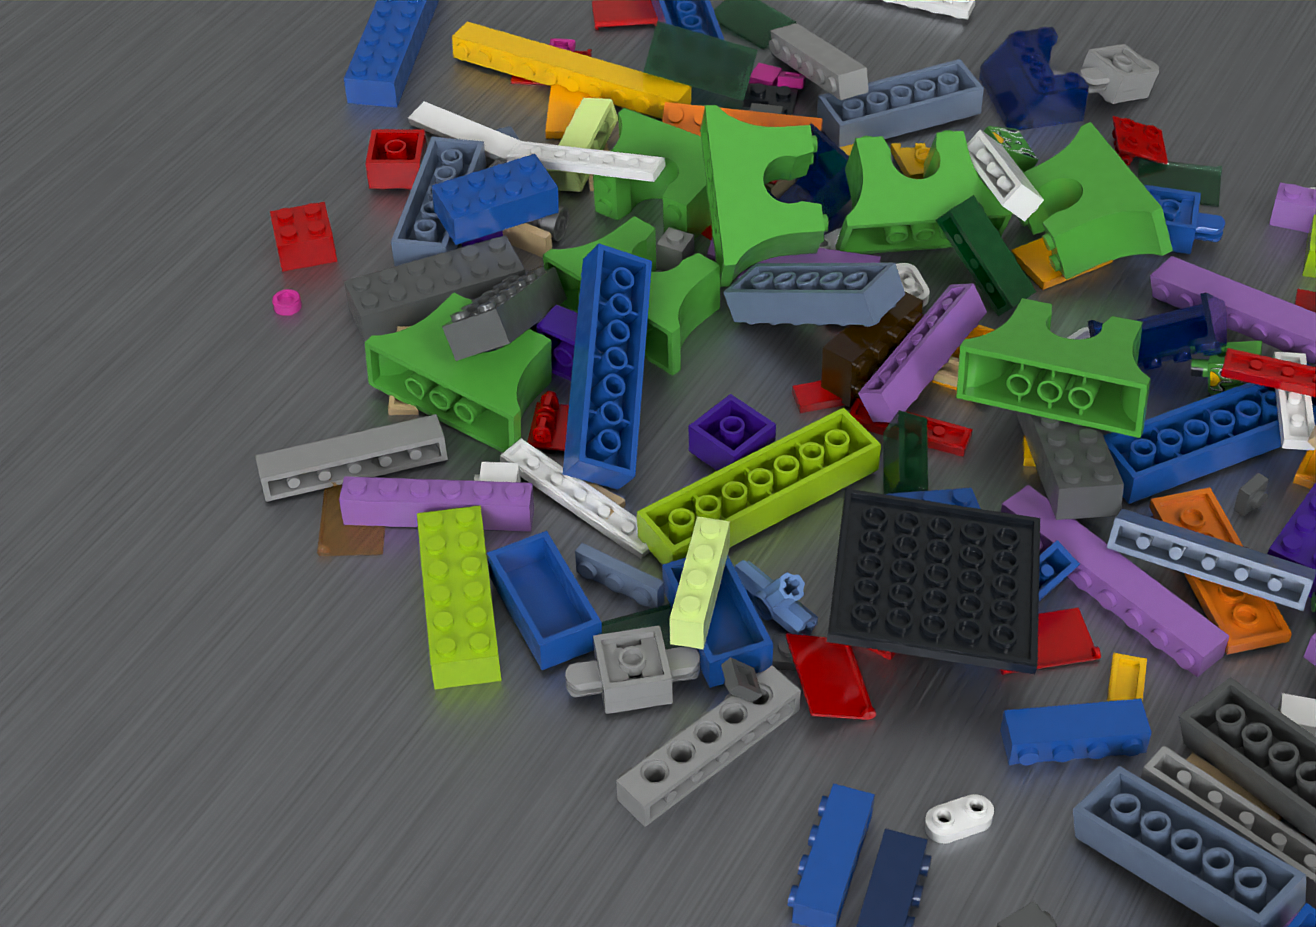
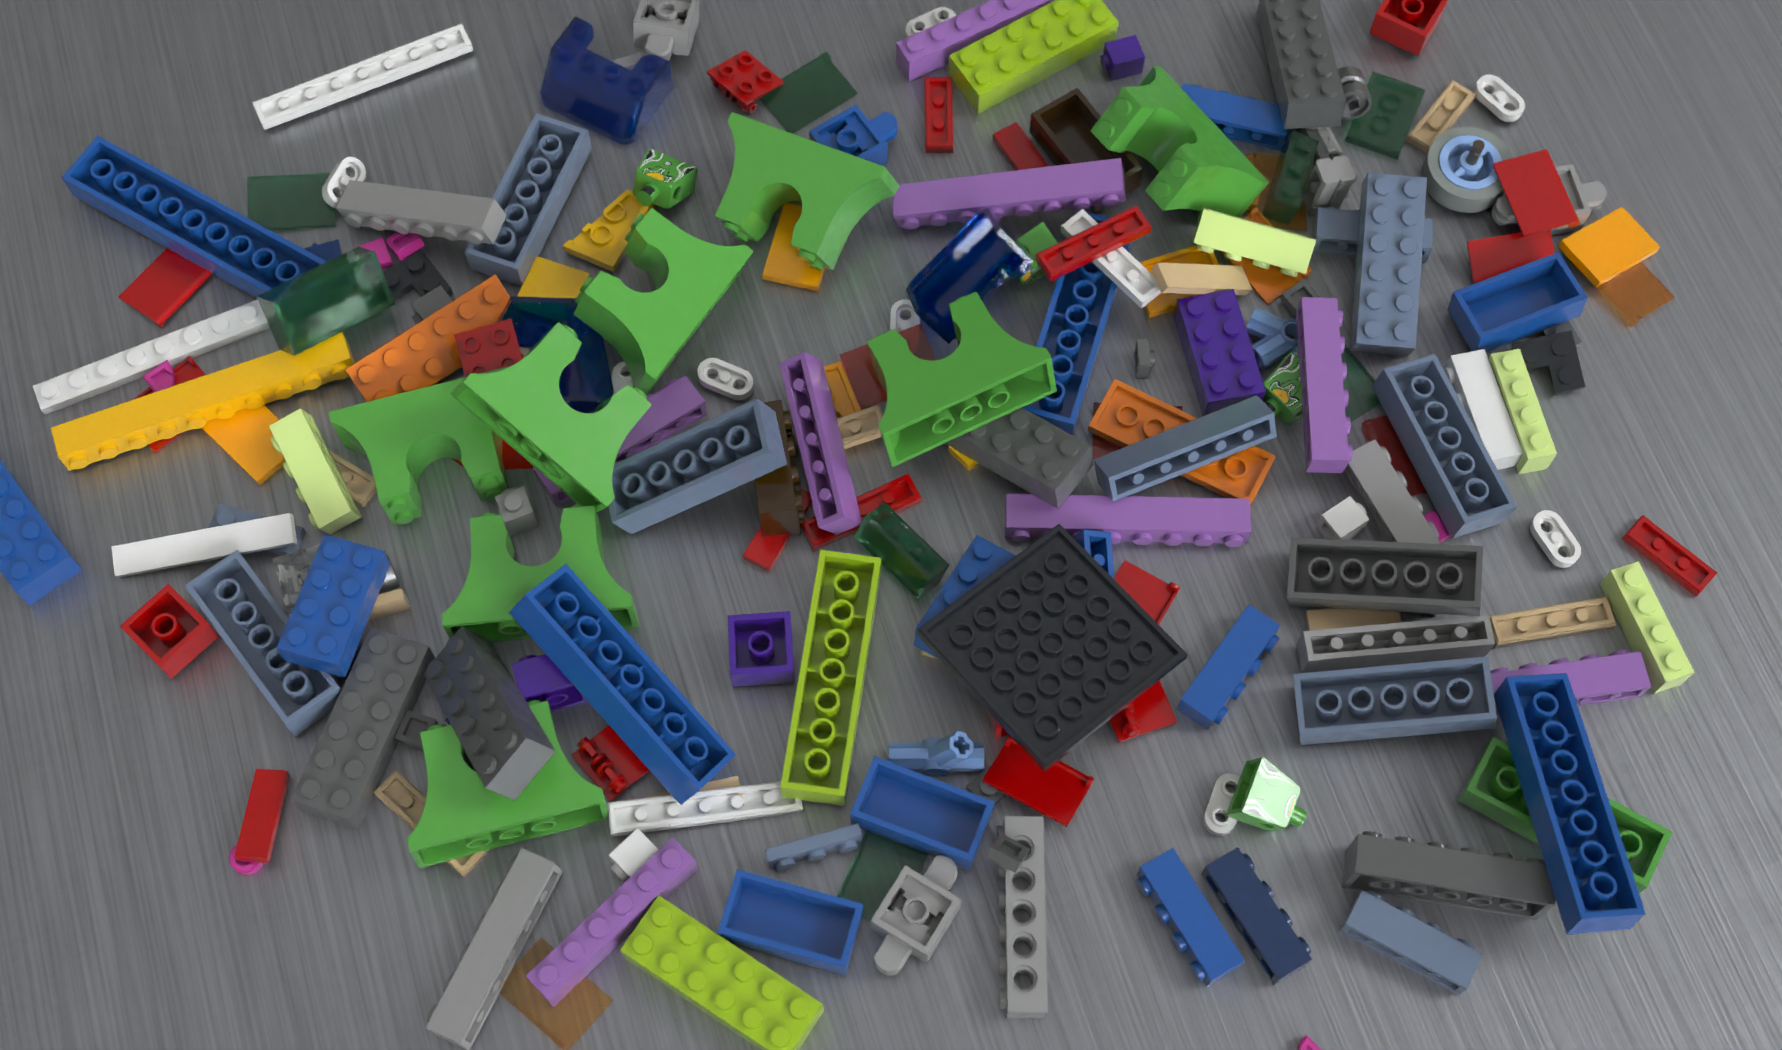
camera: 50 degrees left, 20 degrees up
red brick [270,201,337,272] -> none
white tile [506,141,666,182] -> none
yellowish green brick [670,516,730,649] -> none
dark green brick [936,195,1036,316] -> none
white brick [967,130,1044,221] -> none
yellow tile [1106,653,1147,702] -> none
none -> white plate [33,299,271,415]
none -> red tile [234,769,290,863]
none -> white plate [322,157,366,208]
none -> red tile [924,77,953,153]
none -> red hinge [1109,680,1177,743]
none -> torso [1226,757,1307,831]

